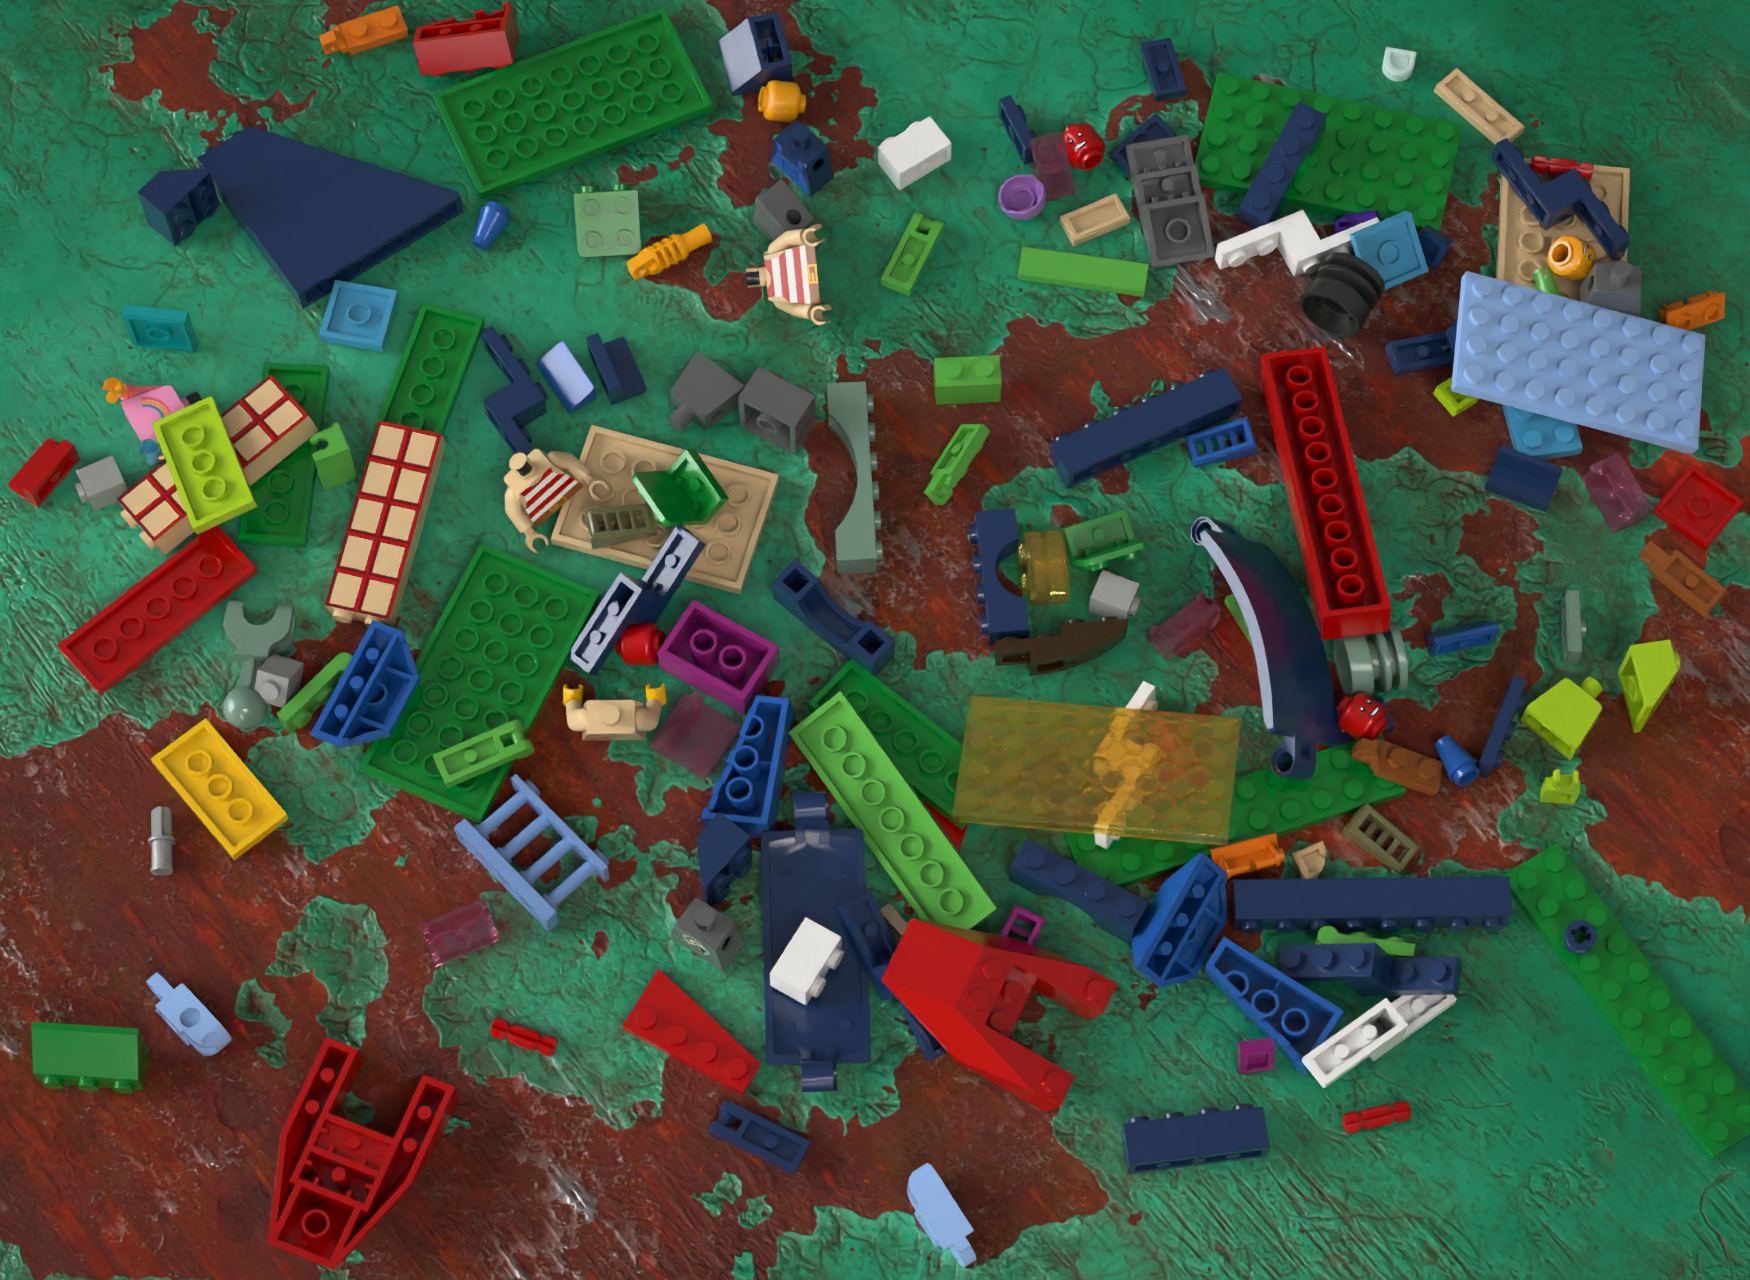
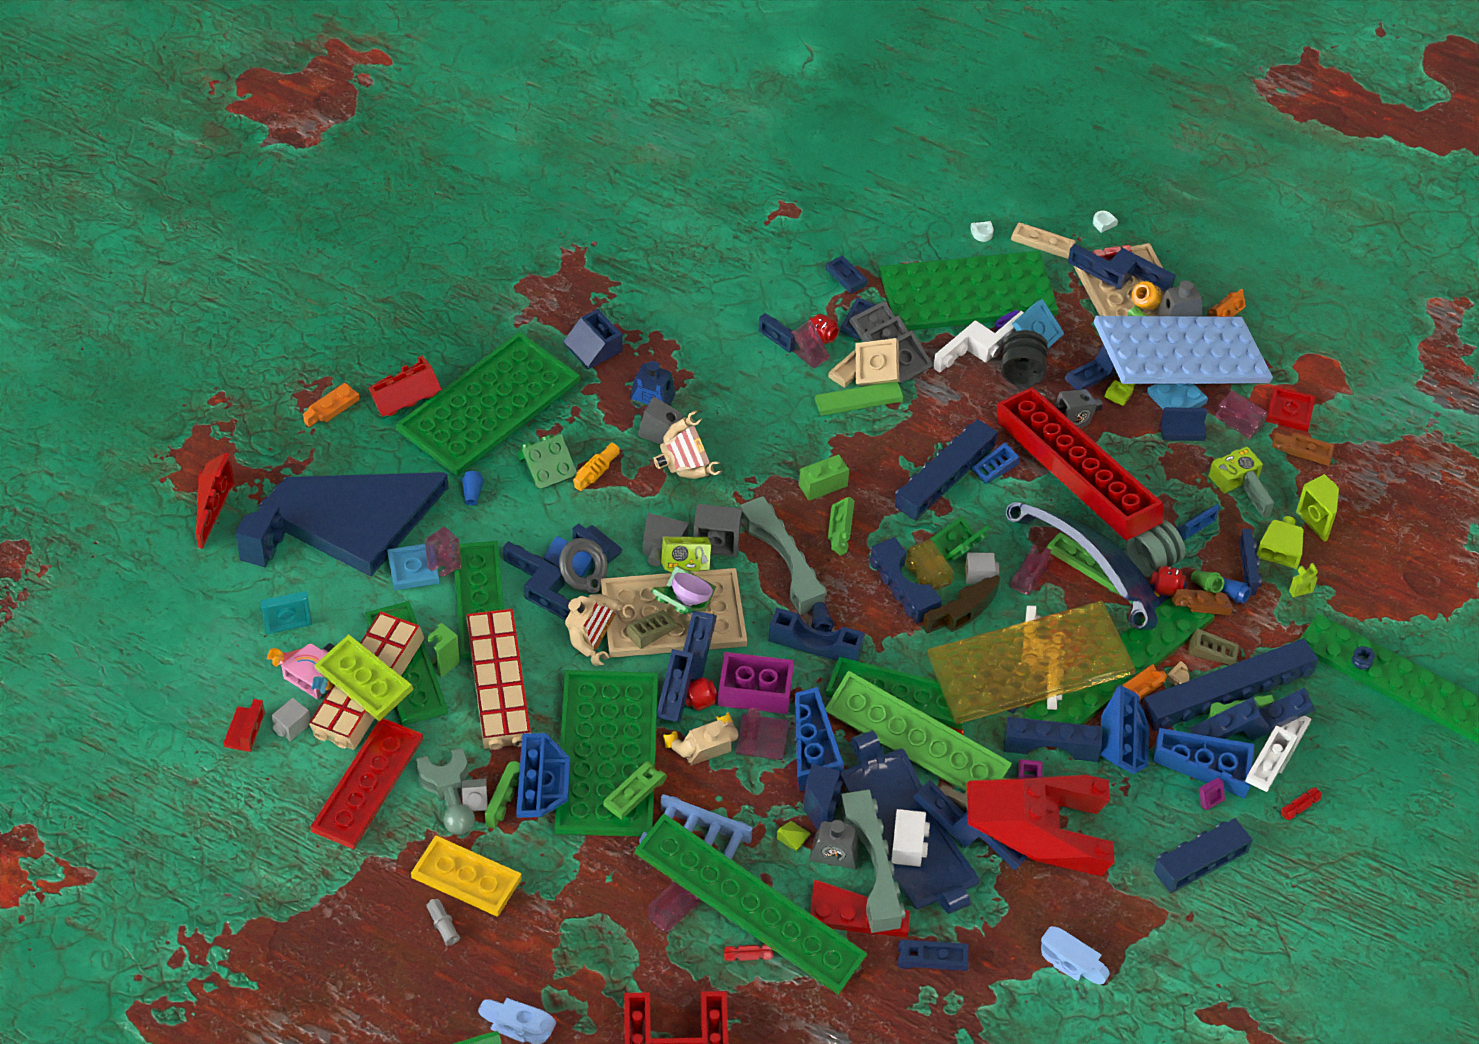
camera: 25 degrees left, 15 degrees down
light orange head [758,80,806,123] -> none
white brick [878,116,952,190] -> none
bright green plate [881,211,946,296] -> none
medium lavender hair [999,174,1047,221] -> none
dark blue arch [1239,101,1327,229] -> none
dark blue tile [1418,224,1453,270] -> none
none -> red wedge [196,453,235,549]
none -> clear pink hinge [425,526,461,576]
none -> dark grey piece [559,538,608,595]
none -> green plate [635,814,867,995]
none -> lime brick [661,537,711,572]
none -> lavender piece [672,573,713,606]
none -> lime slope [777,821,811,852]
none -> dark blue cone [811,602,834,632]
none -> sand green arch [840,790,905,933]
none -> tan plate [855,338,899,386]
none -> dark grey torso [1055,389,1102,429]
none -> light aqua tile [1093,211,1118,233]
none -> bright green cone [1191,570,1224,593]
none -> lime brick [1209,446,1263,494]

